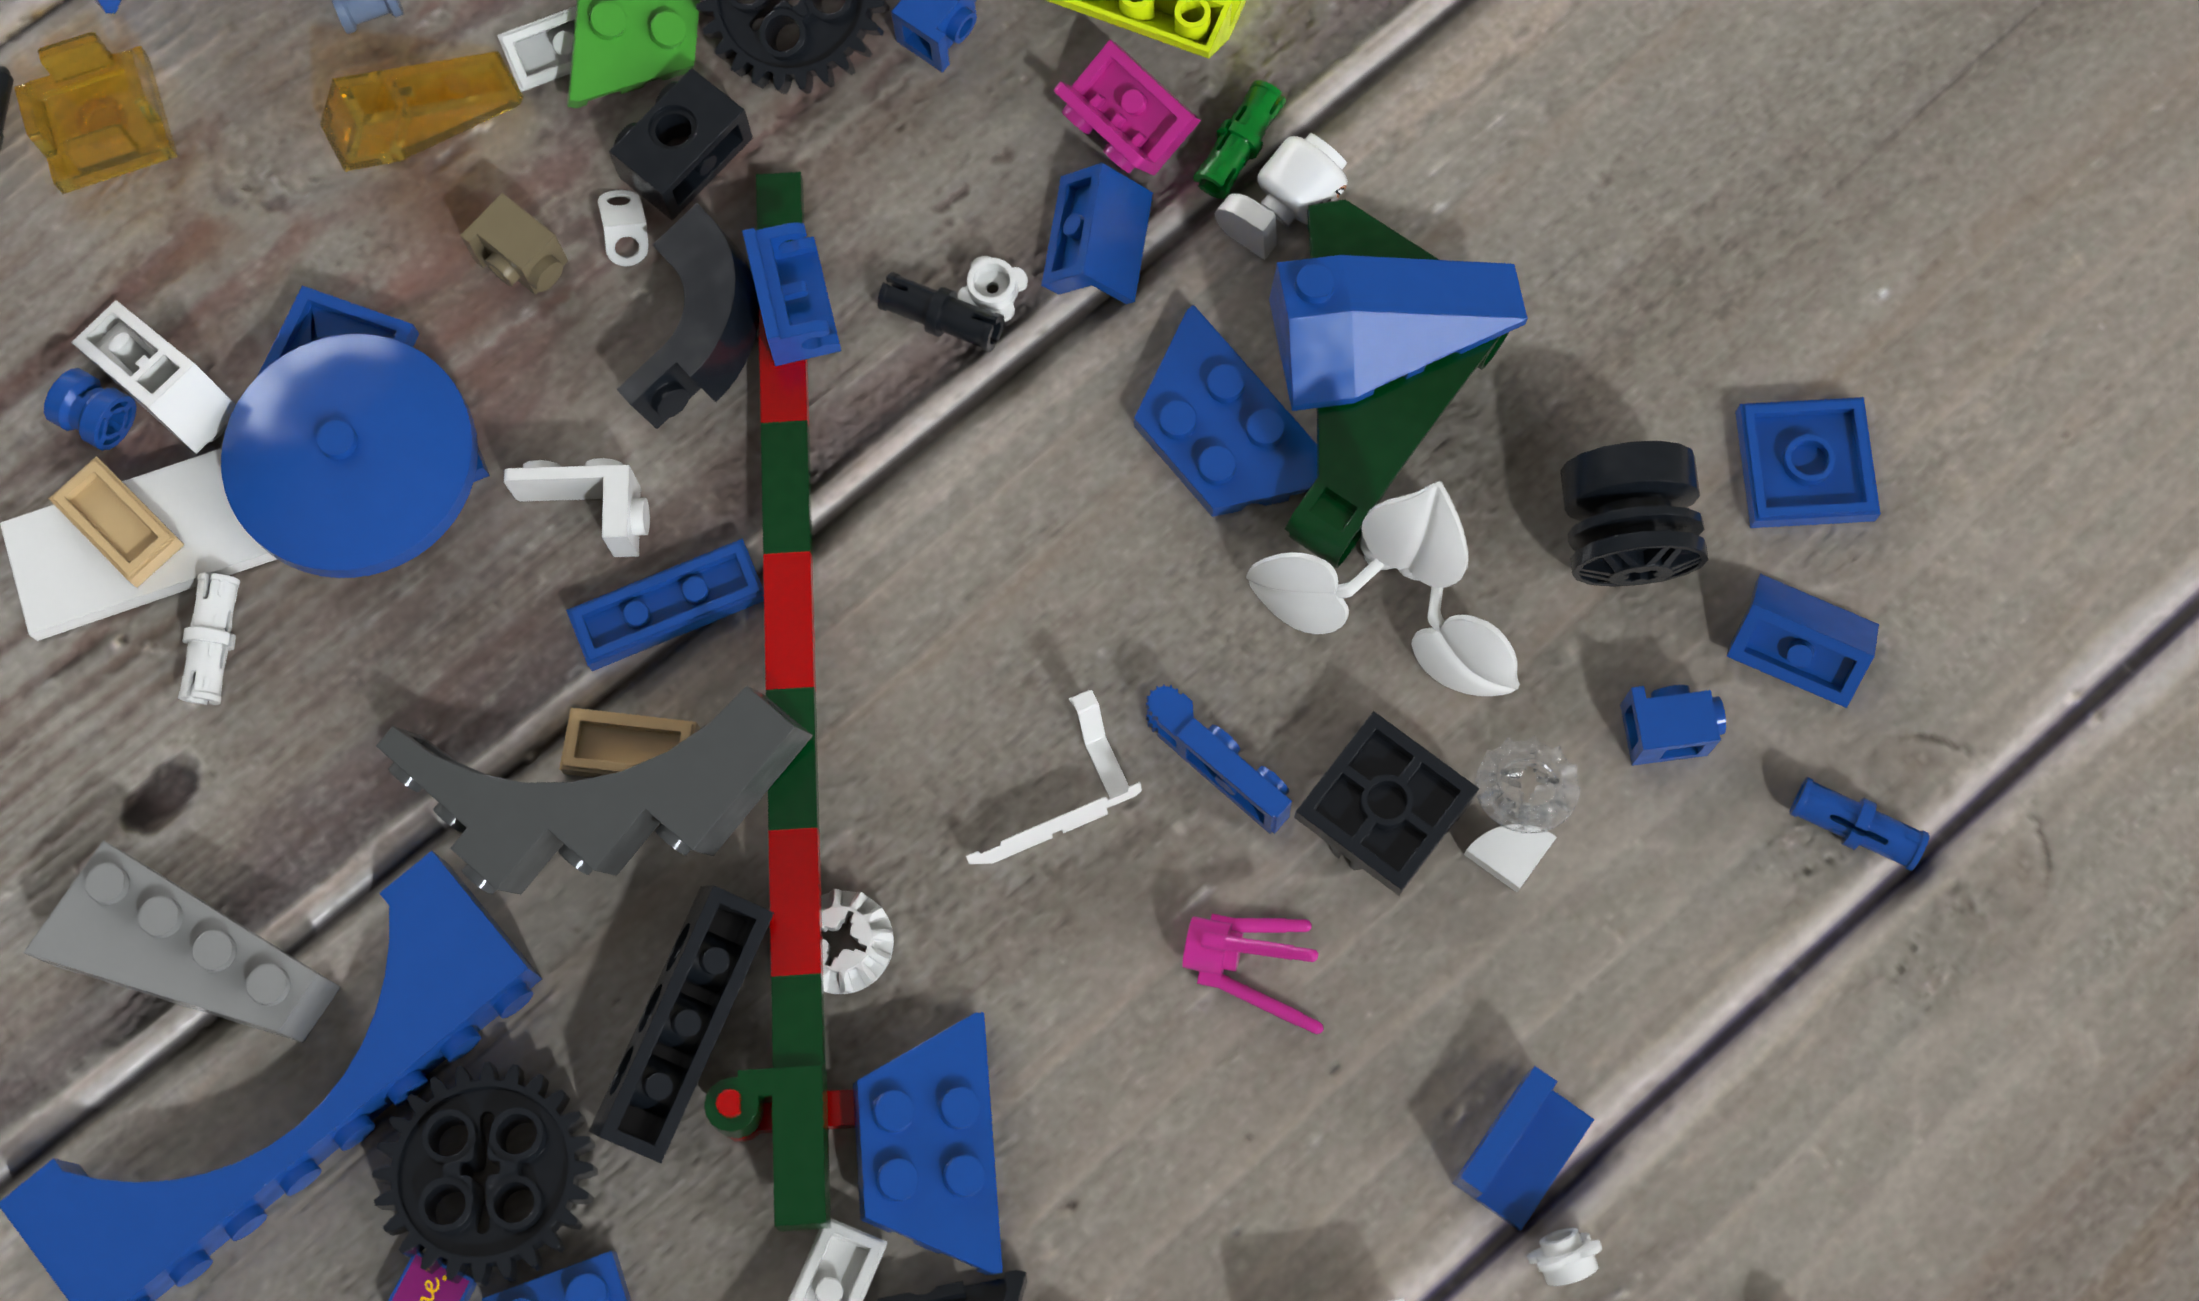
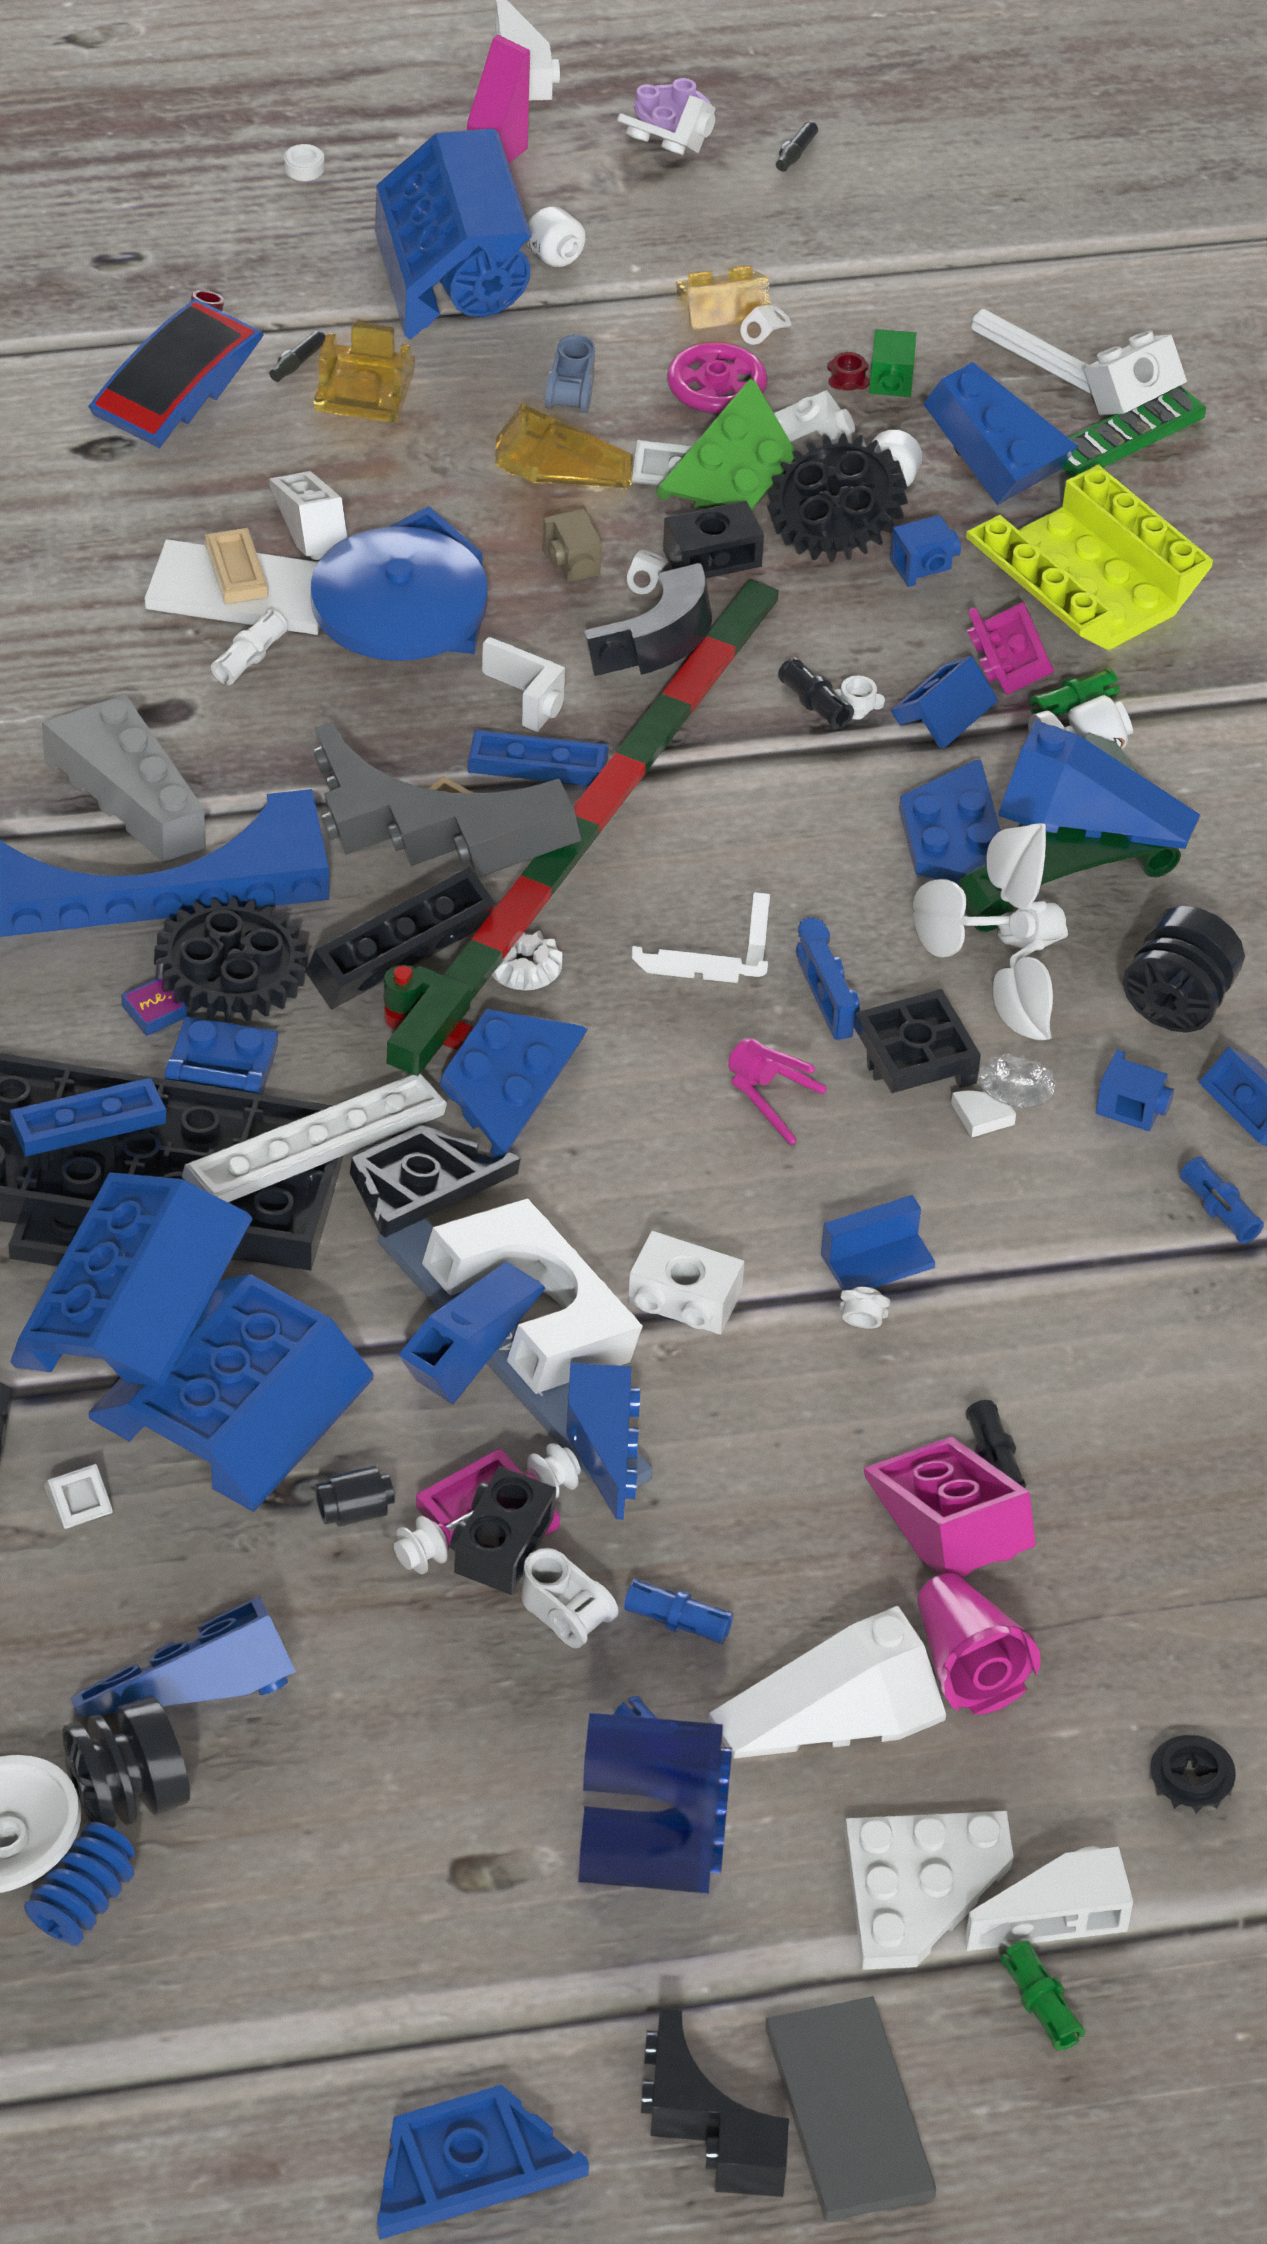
camera: 25 degrees right, 25 degrees down
blue wheel [44,368,137,451] -> none
blue hinge [742,223,841,366] -> none

